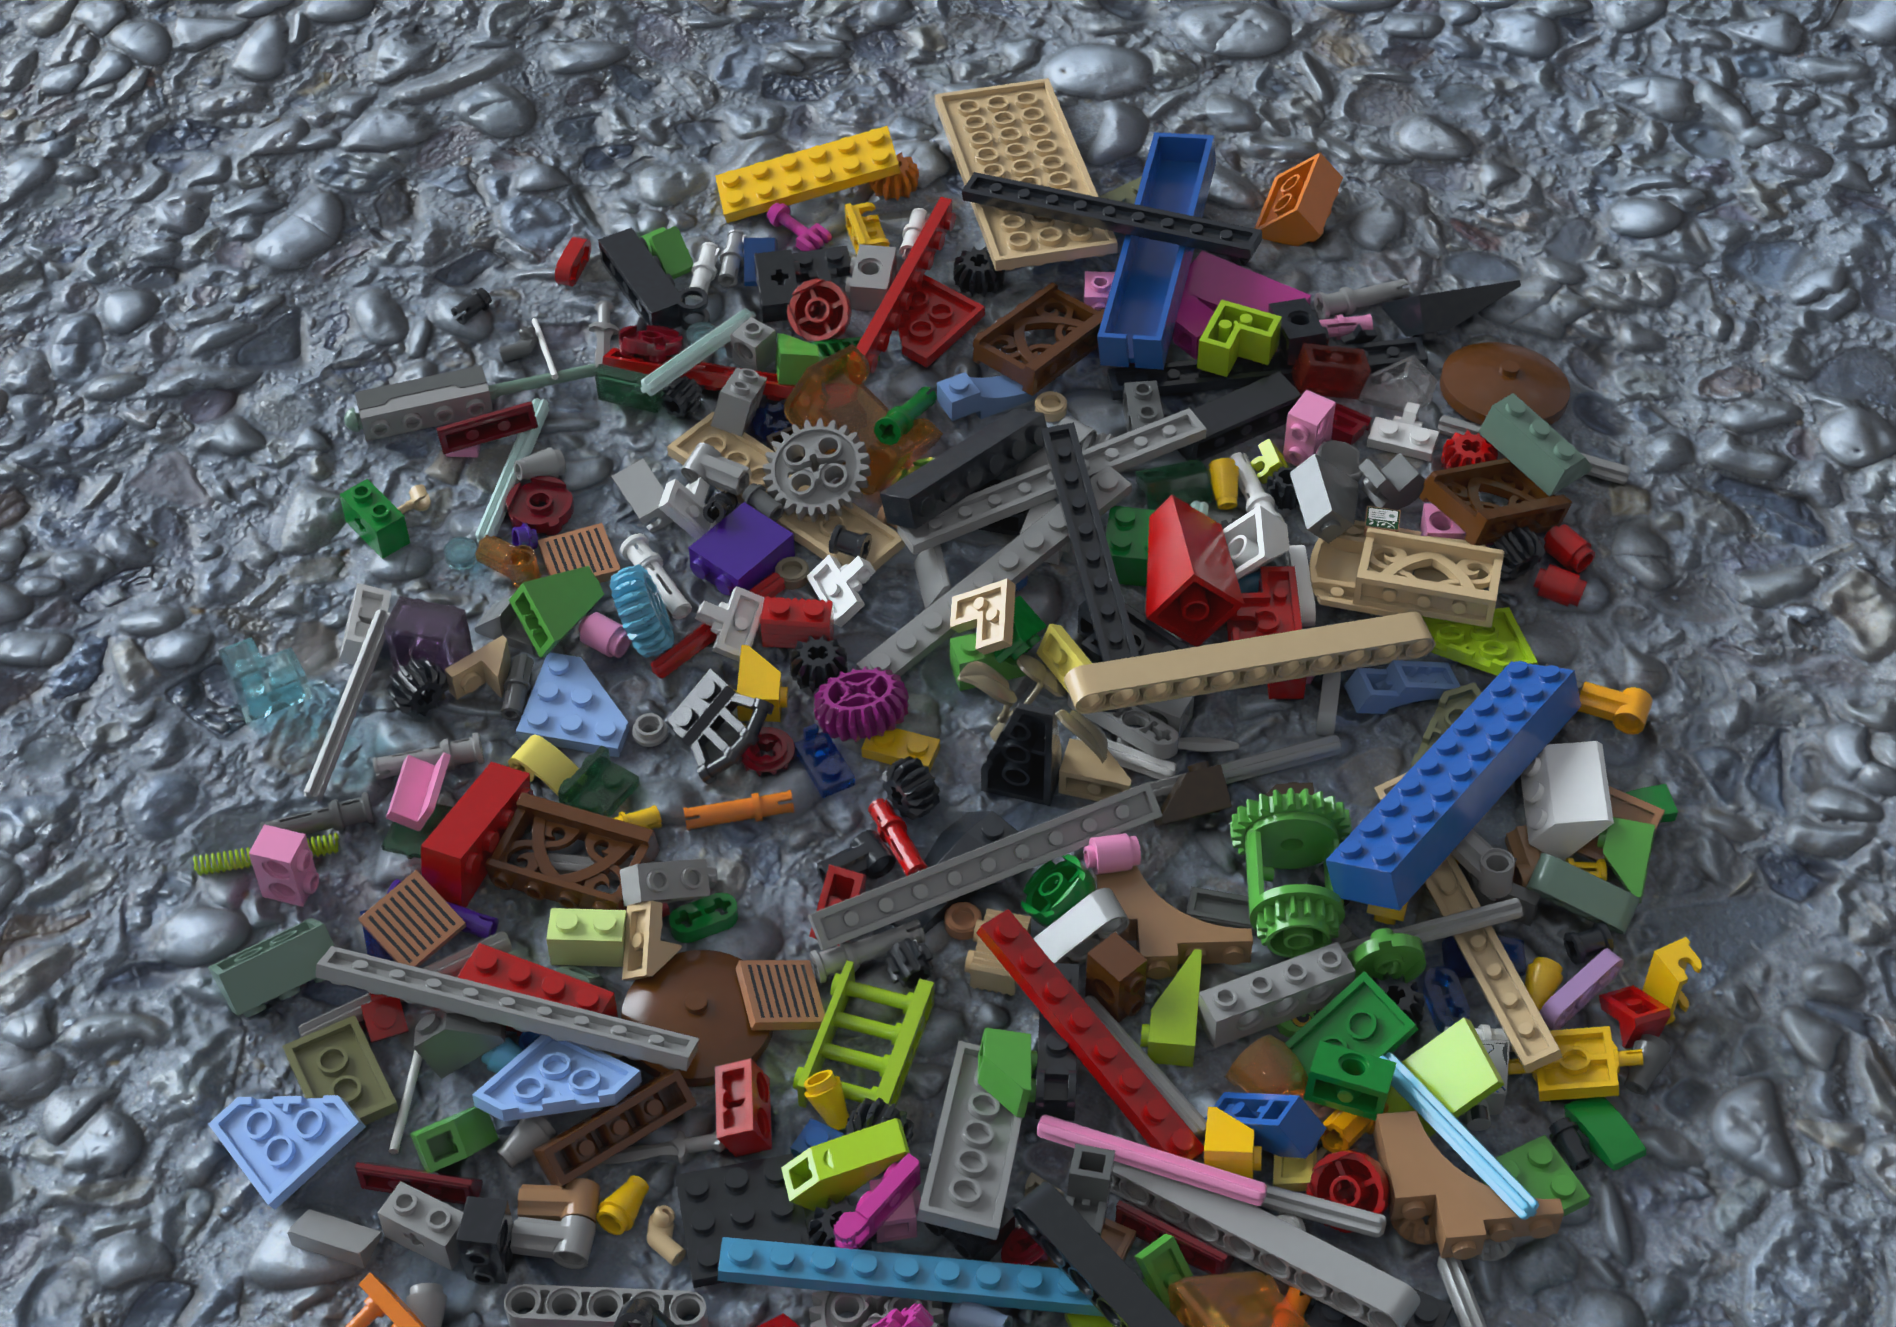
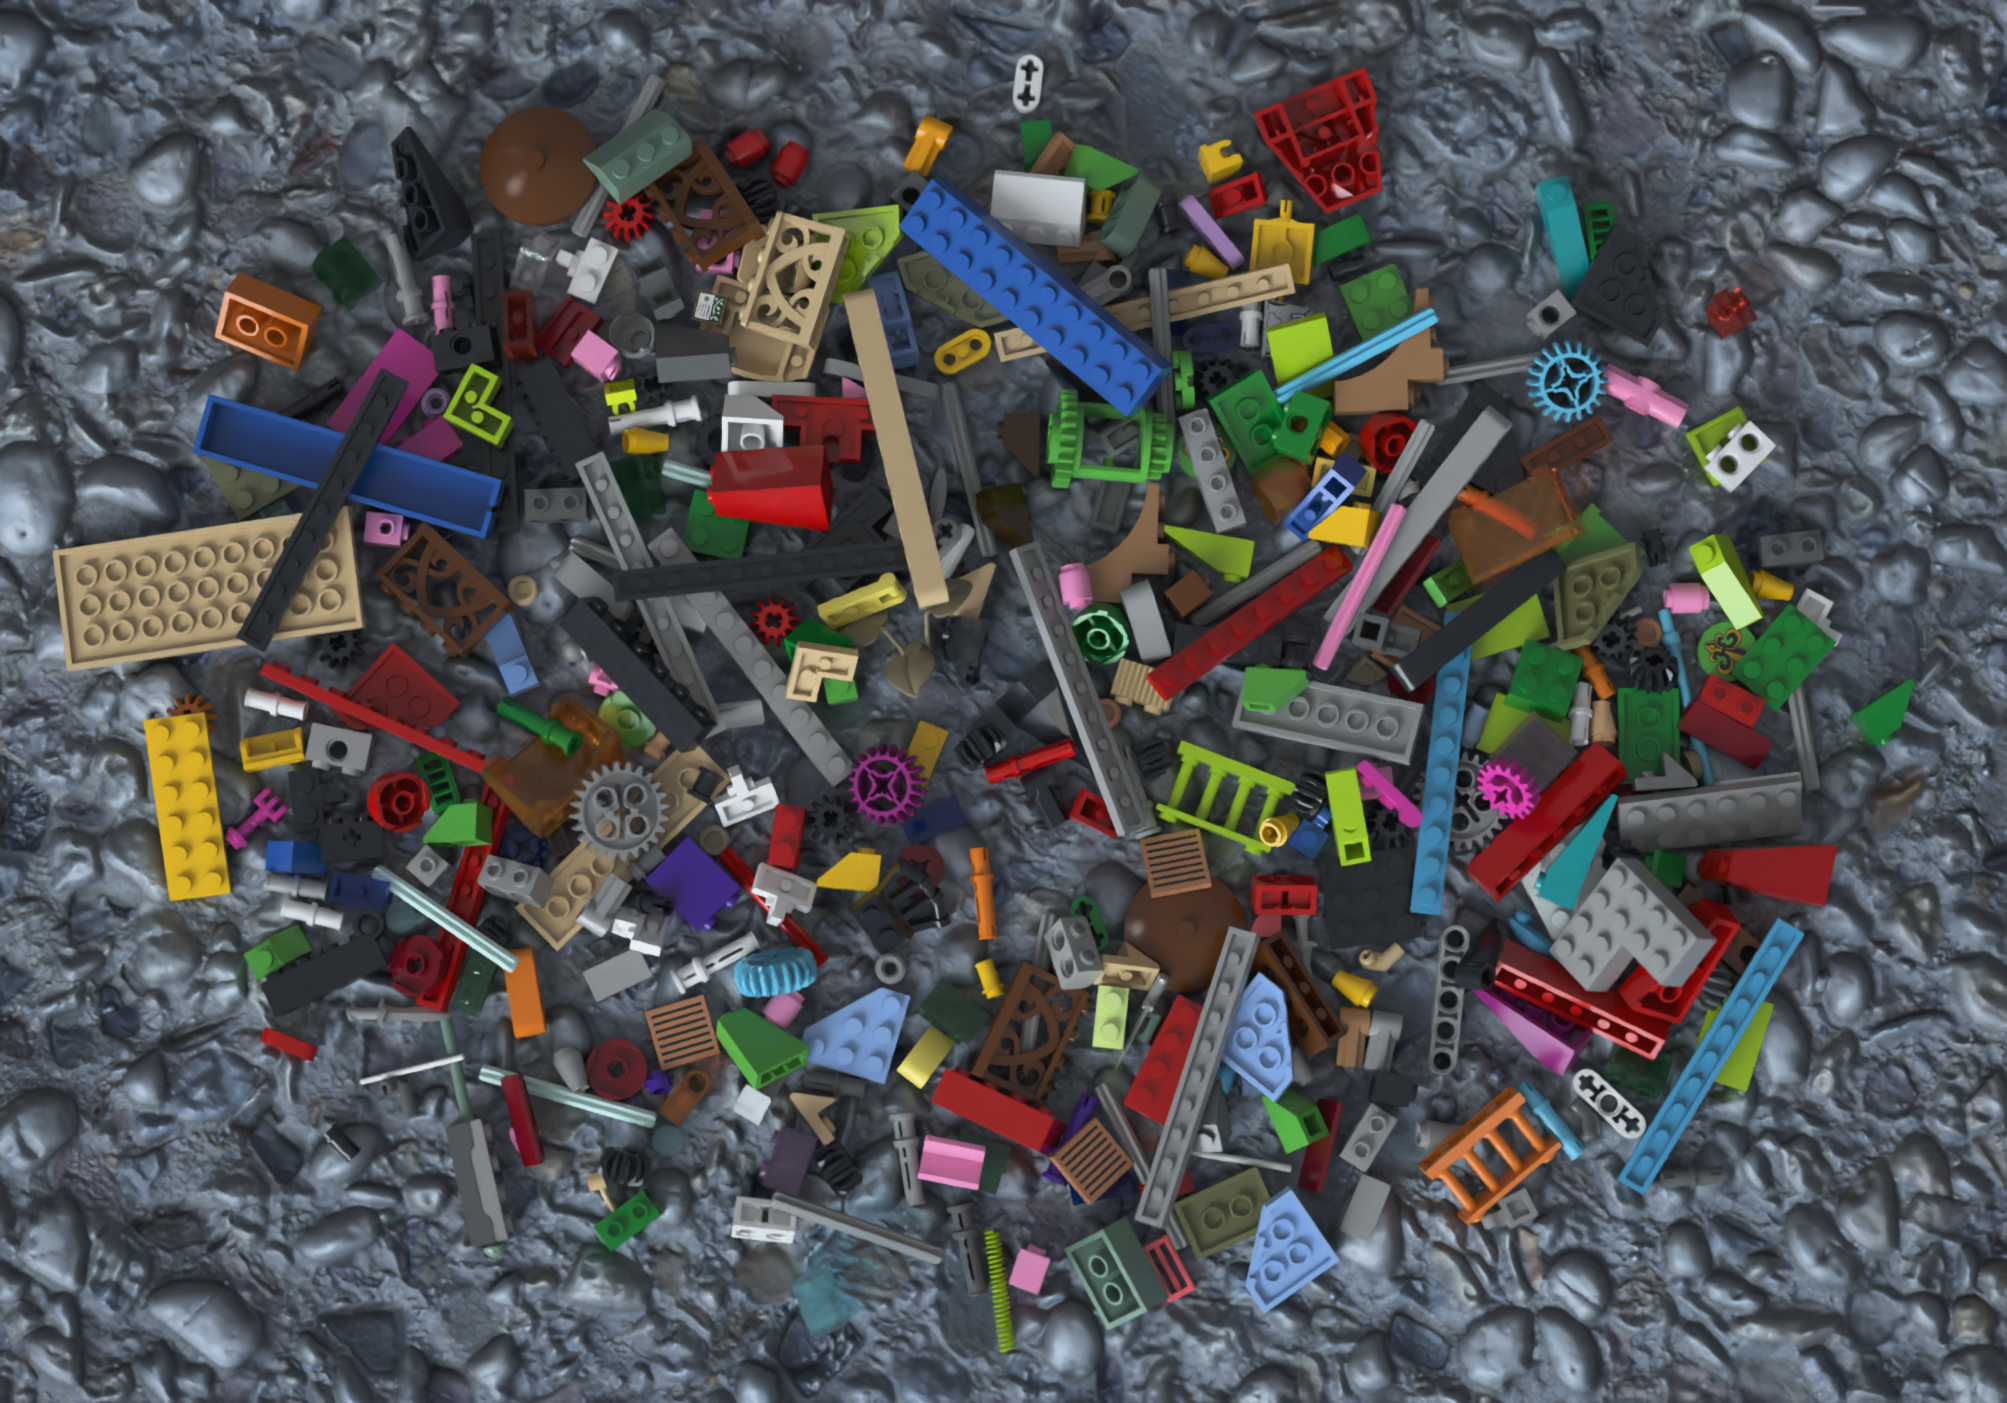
camera: 90 degrees left, 35 degrees up
none -> clear green bracket [312,236,383,312]
none -> clear blue plate [327,870,394,912]
none -> orange beam [503,946,547,1039]
none -> black gear [598,1146,652,1187]
none -> red gear [748,596,800,648]
none -> yellow plate [934,329,991,375]
none -> white beam [1013,55,1043,114]
none -> light grey sword [1116,973,1170,1067]
none -> coral tile [1142,1234,1196,1303]
none -> coral tile [1250,915,1282,937]
none -> red wedge [1253,67,1382,214]

